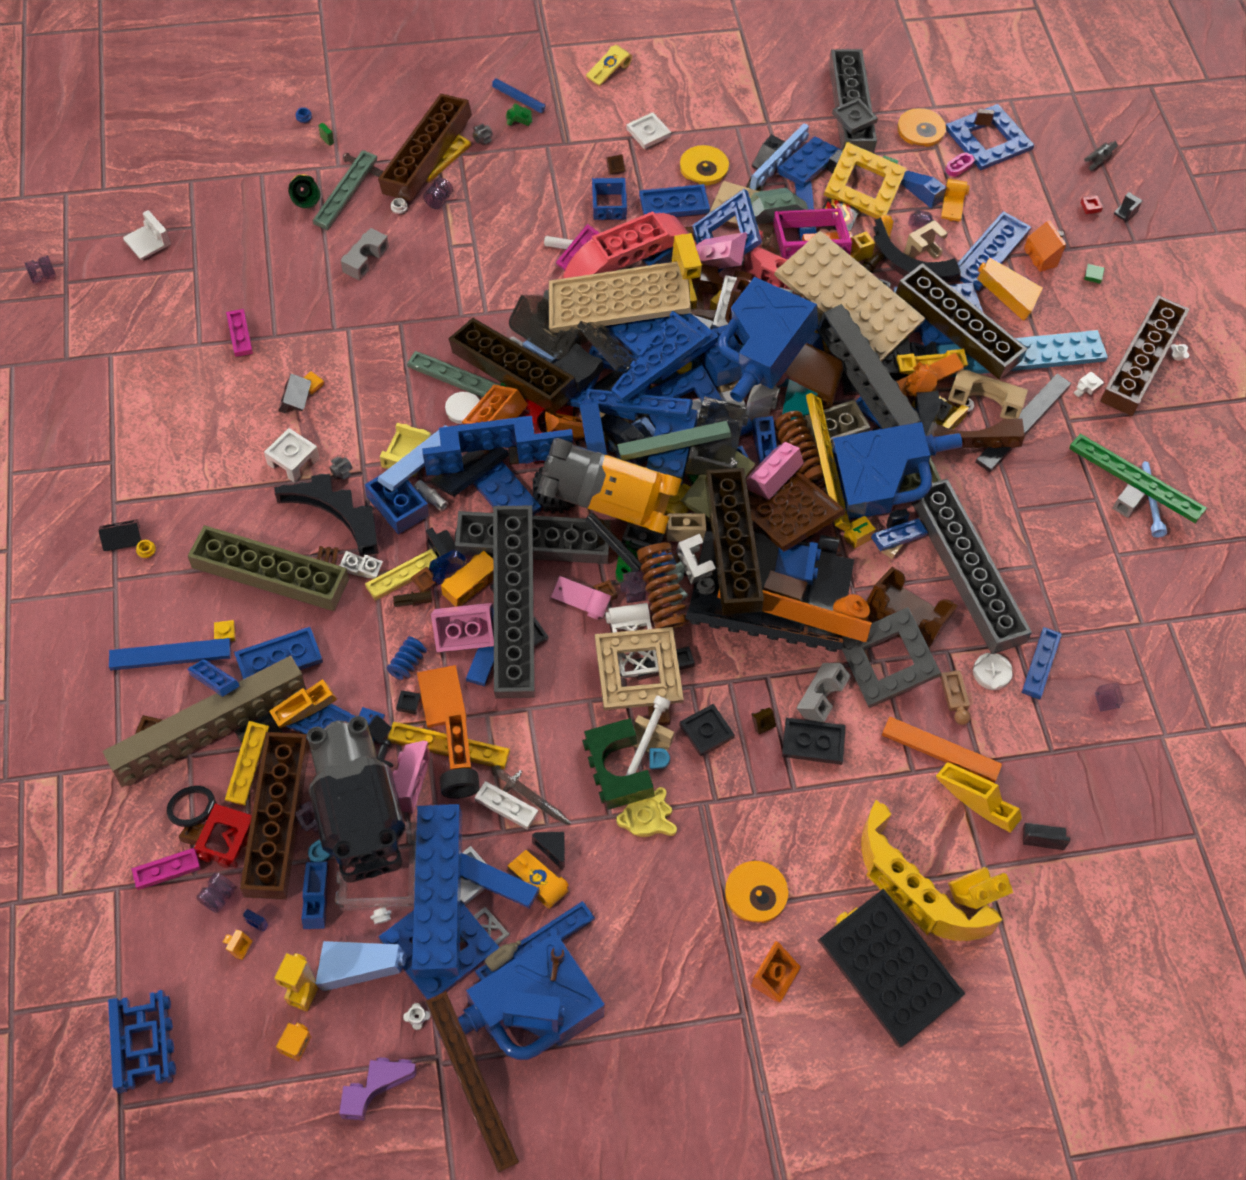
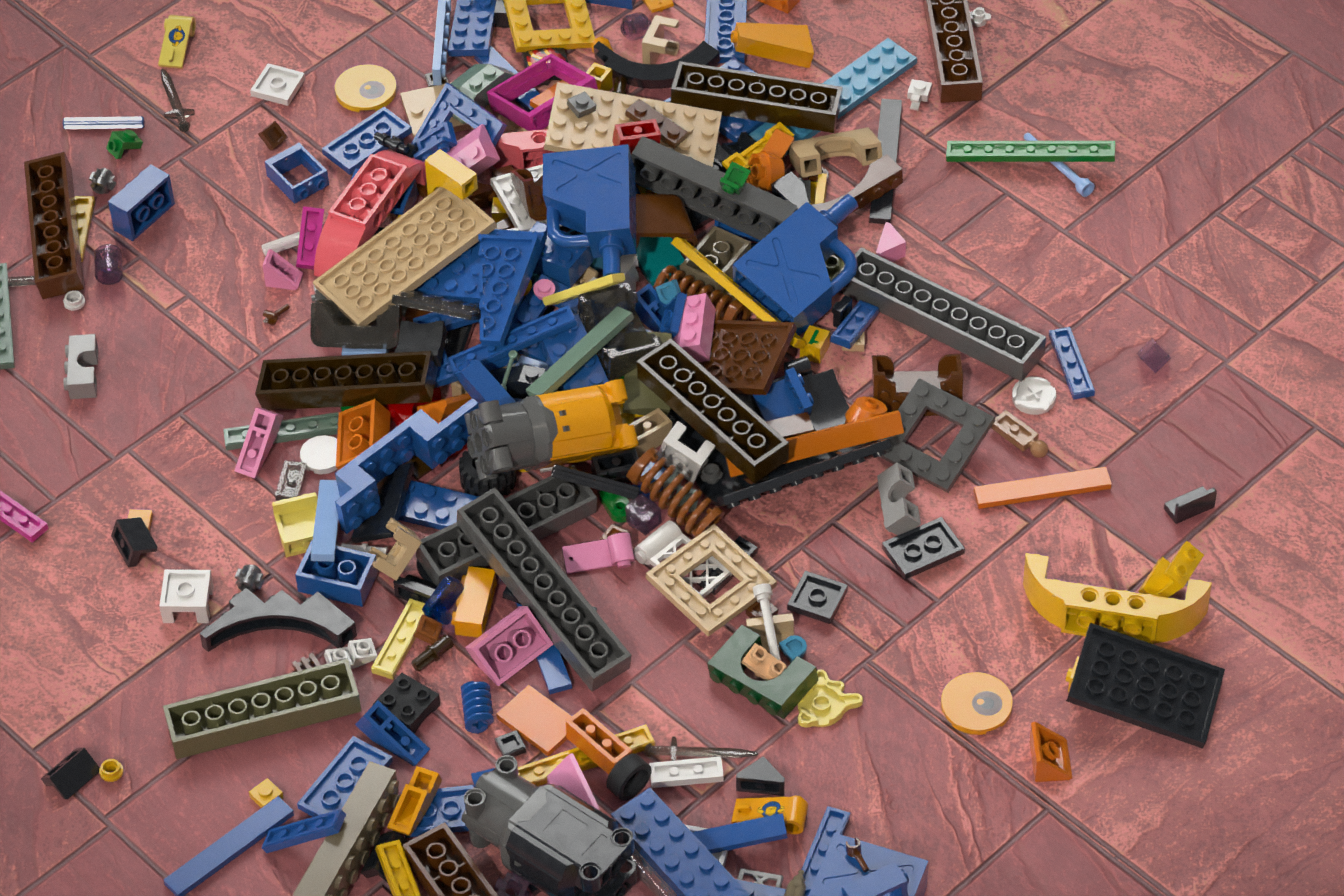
camera: 30 degrees left, 10 degrees down
dark brown tile [751,707,776,734] -> none
black slope [752,134,785,170] -> none
yellow slope [936,762,1022,833] -> none
light grey brick [1112,484,1144,518] -> none
none -> blue brick [108,164,175,241]
none -> clear smoke sword [161,69,195,132]
none -> bright pink slope [235,408,283,478]
none -> bright pink slope [263,249,303,290]
none -> reddish brown hand [263,304,290,325]
none -> clear smoke plate [275,461,308,501]
none -> blue slope [355,701,430,766]
none -> tan panel [368,518,422,581]
none -> black brick [373,673,440,734]
none -> black plate [374,132,419,158]
none -> blue bracket [413,121,457,162]
none -> sand green hinge [501,350,518,390]
none -> bright pink plate [533,279,555,300]
none -> light yellow tile [542,273,626,306]
none -> plate [567,91,597,118]
none -> red brick [612,119,661,155]
none -> plate [625,99,688,149]
none -> dark azure tile [655,279,681,304]
none -> blue tile [659,292,687,339]
none -> green bracket [719,161,751,195]
none -> light nougat hips [741,643,787,681]
none -> bright pink slope [876,222,906,262]

